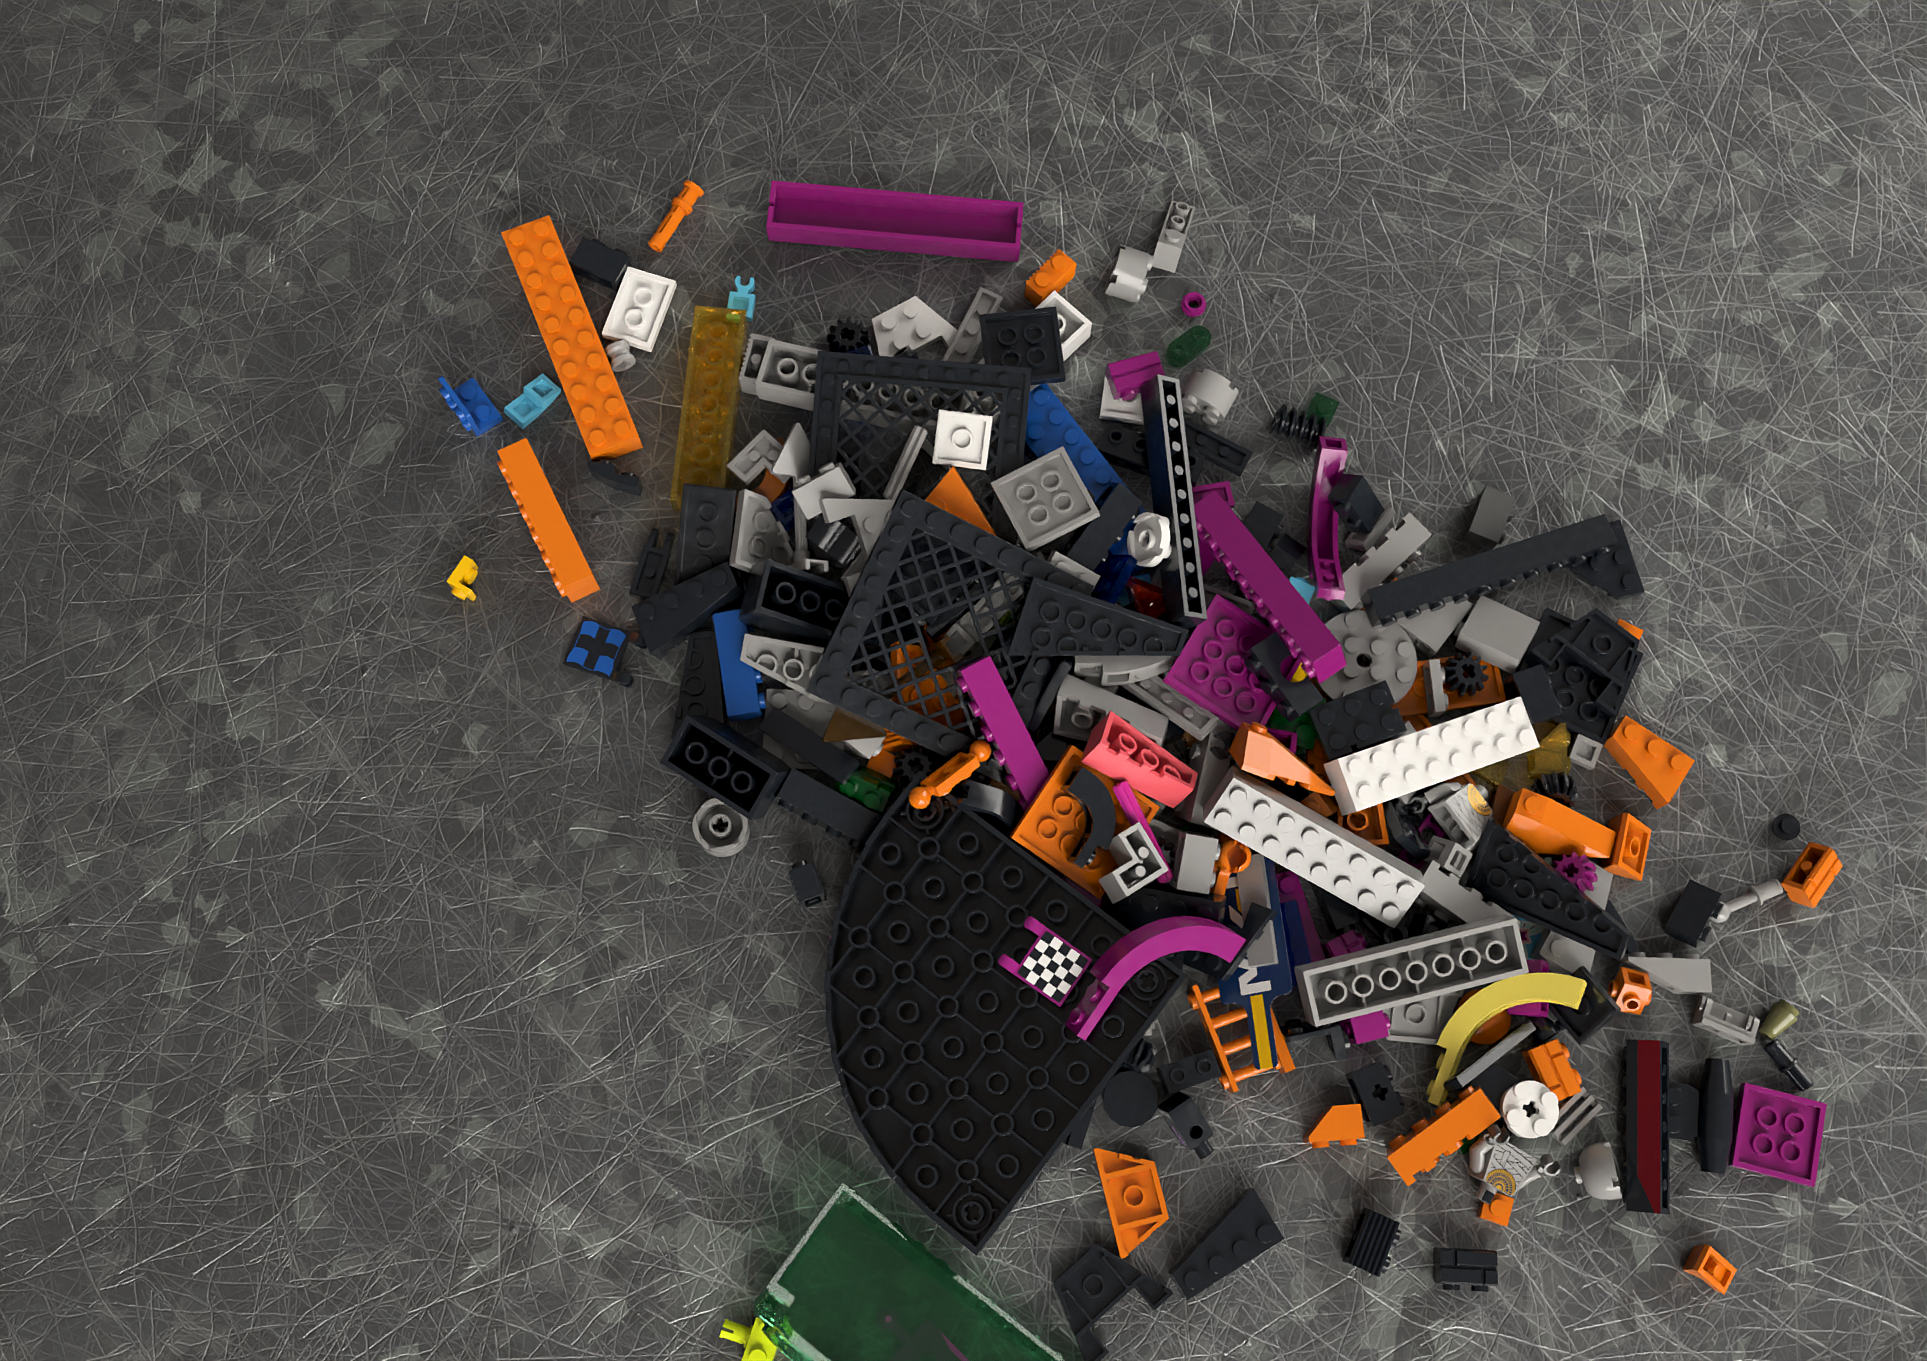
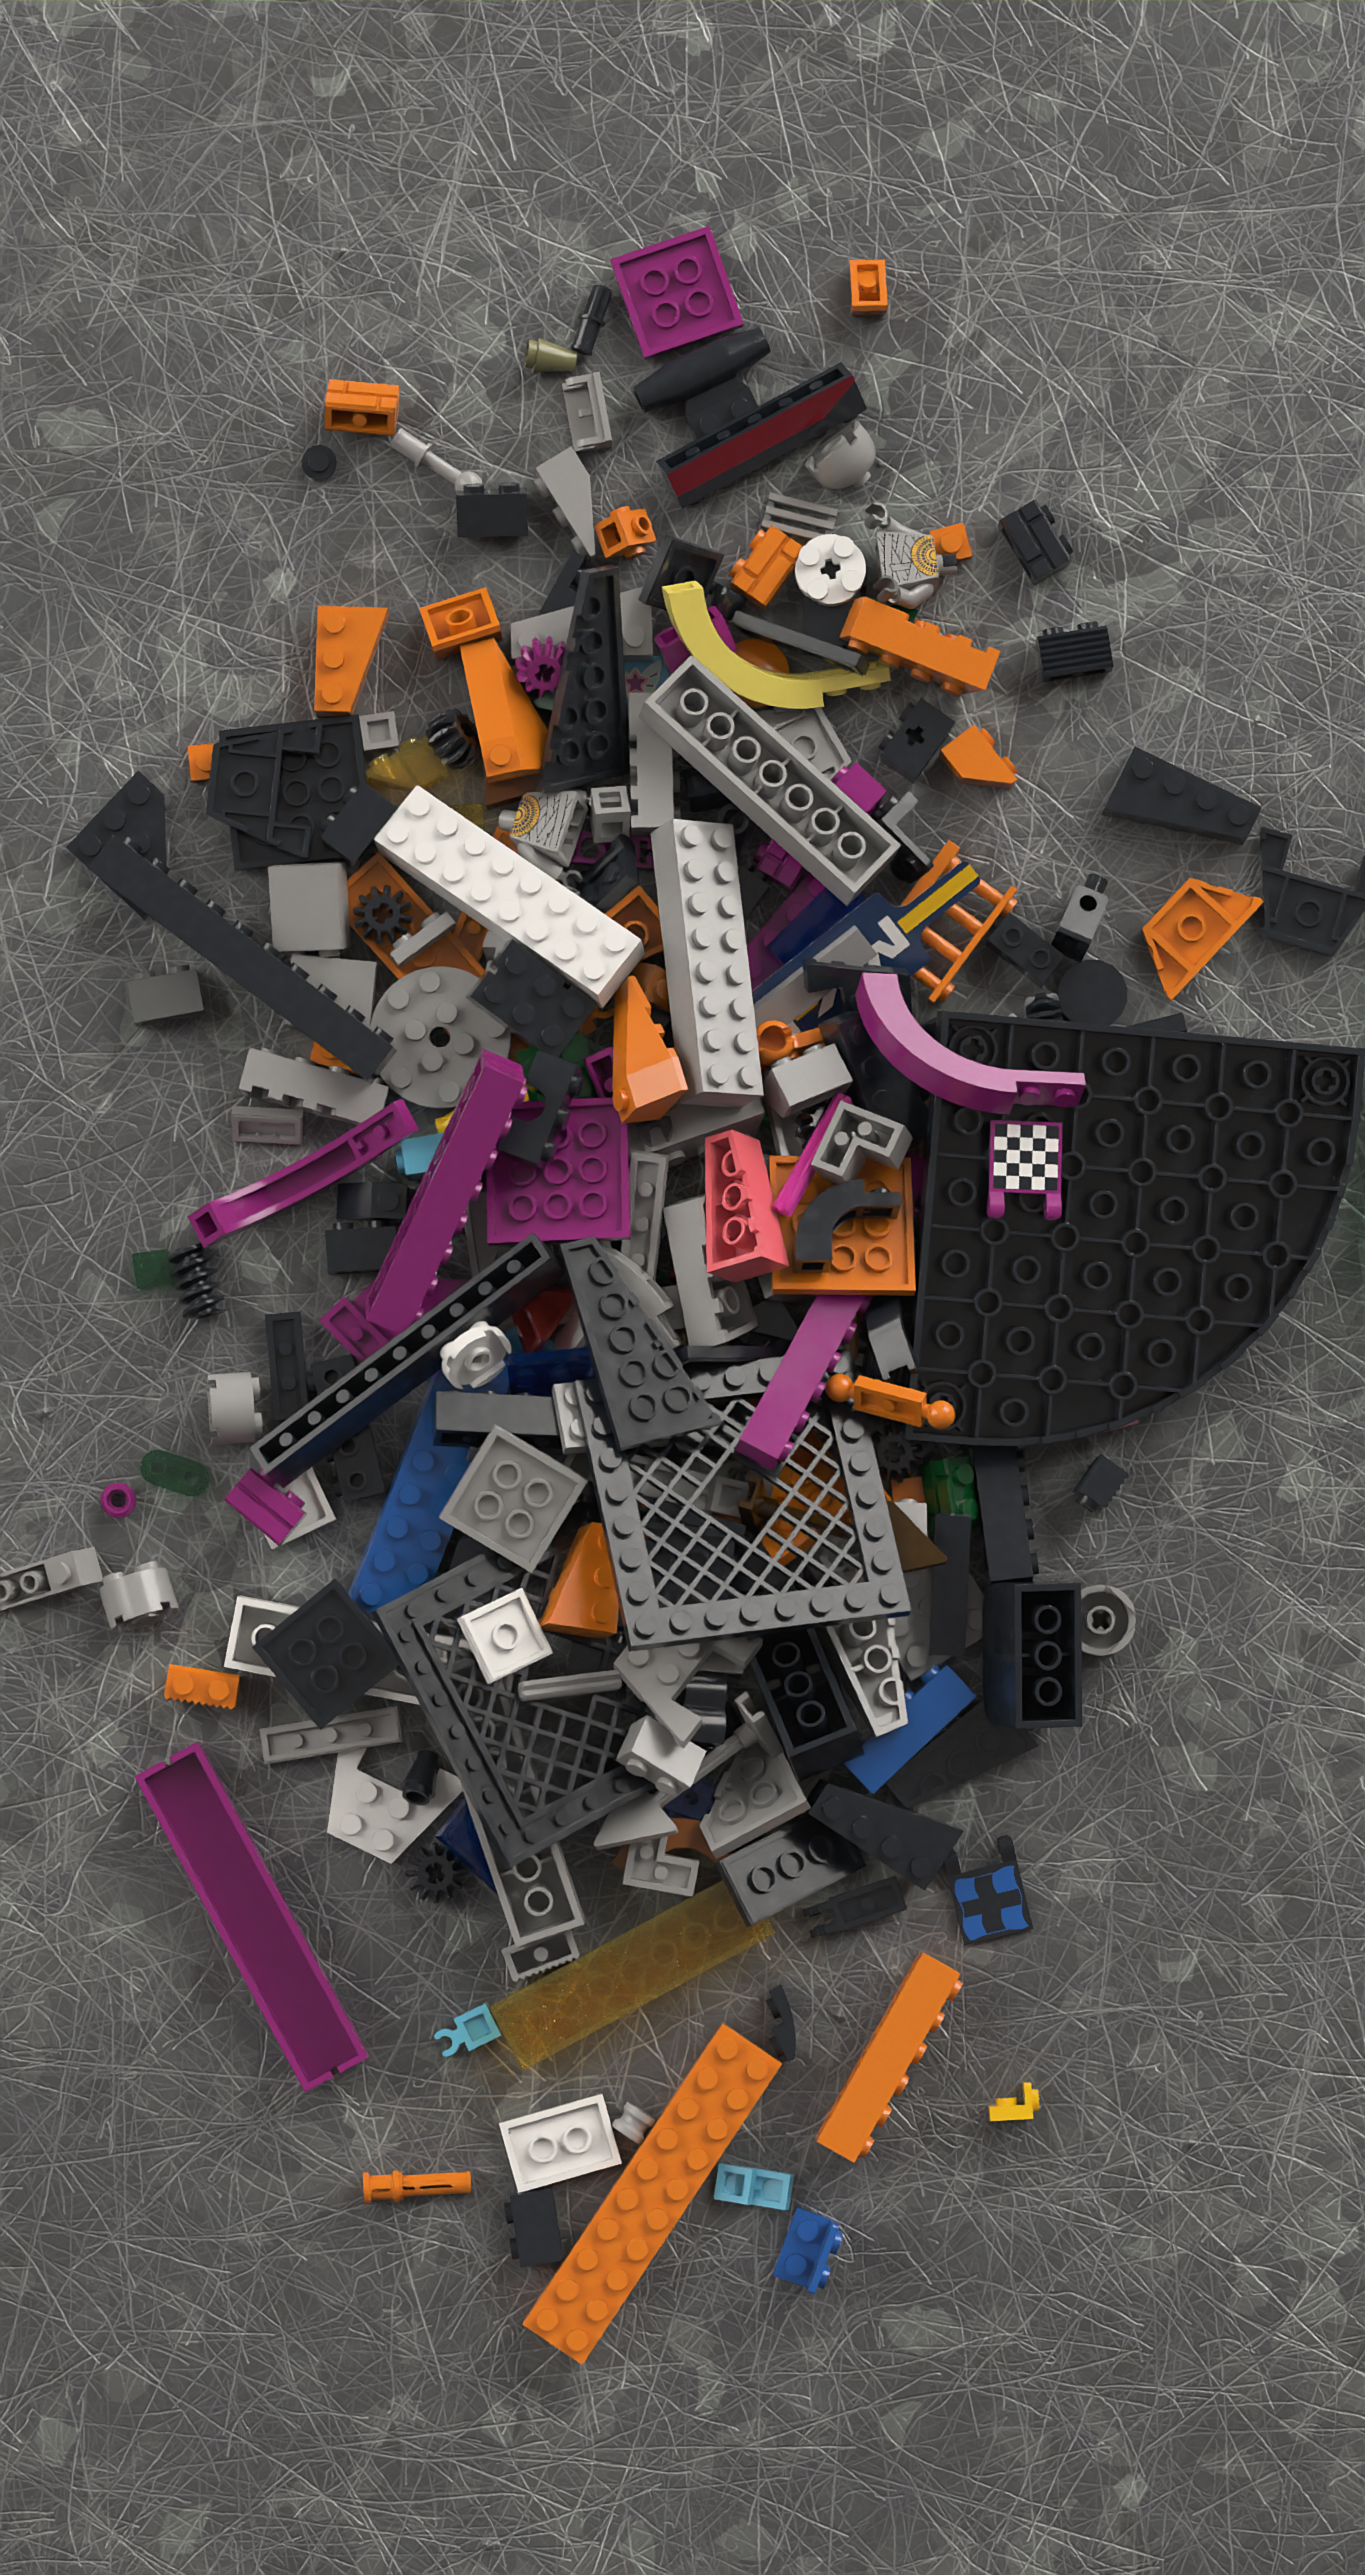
camera: 120 degrees left, 10 degrees up
black brick [1327,473,1384,533] -> none

